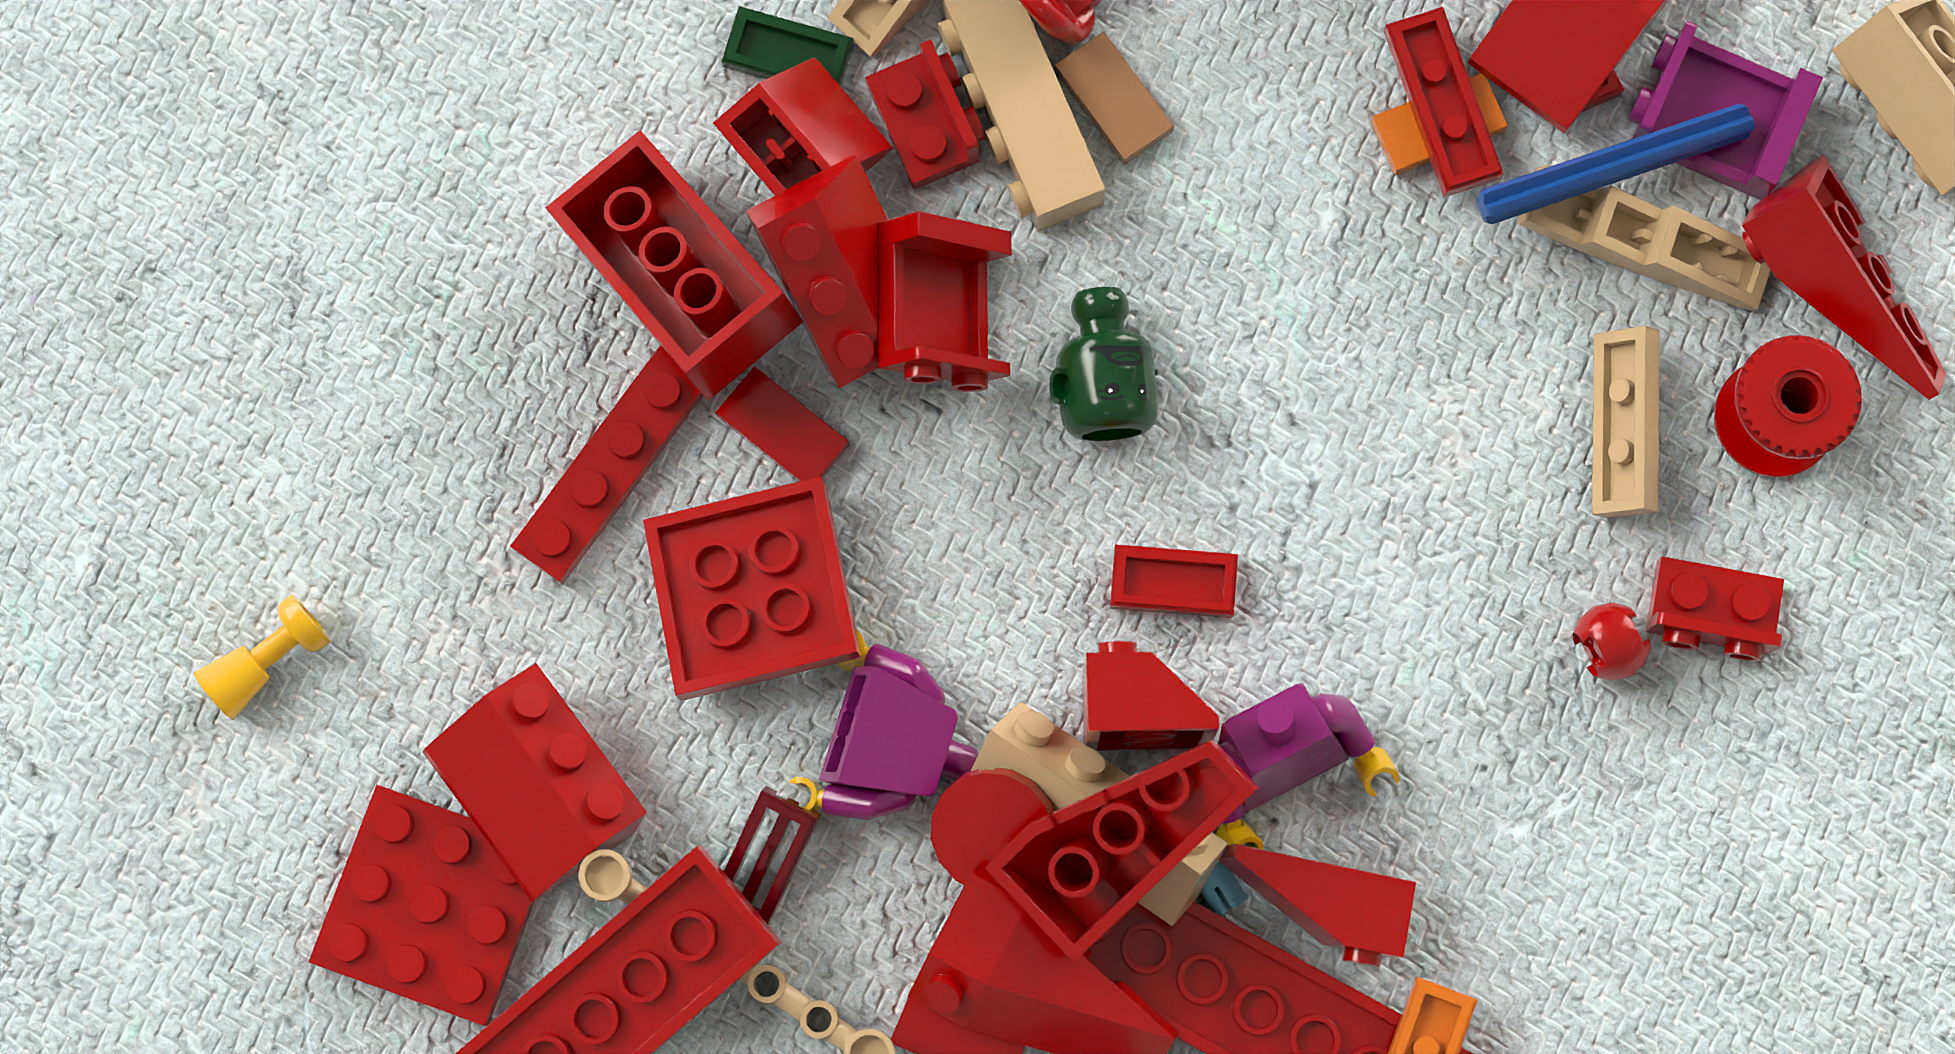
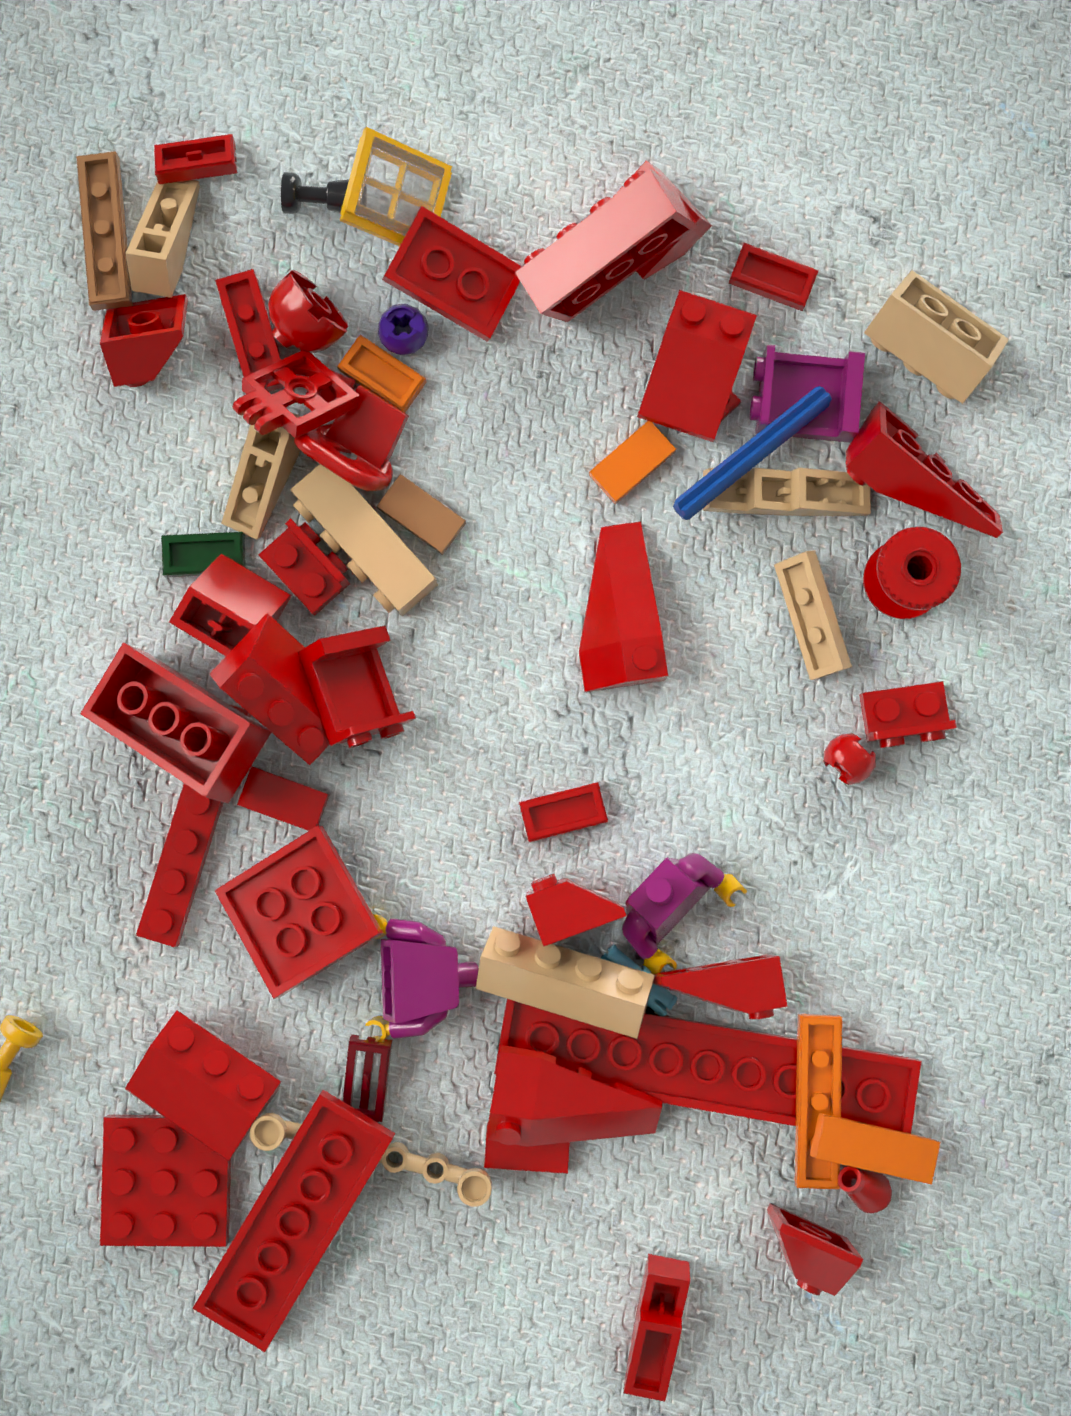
camera: 20 degrees left, 5 degrees up
red tile [930,767,1054,885] -> none
red wedge [984,739,1259,962] -> none
dark green piece [1049,287,1158,441] -> none
red tile [1383,7,1504,197] -> none
none -> red wedge [579,521,668,692]

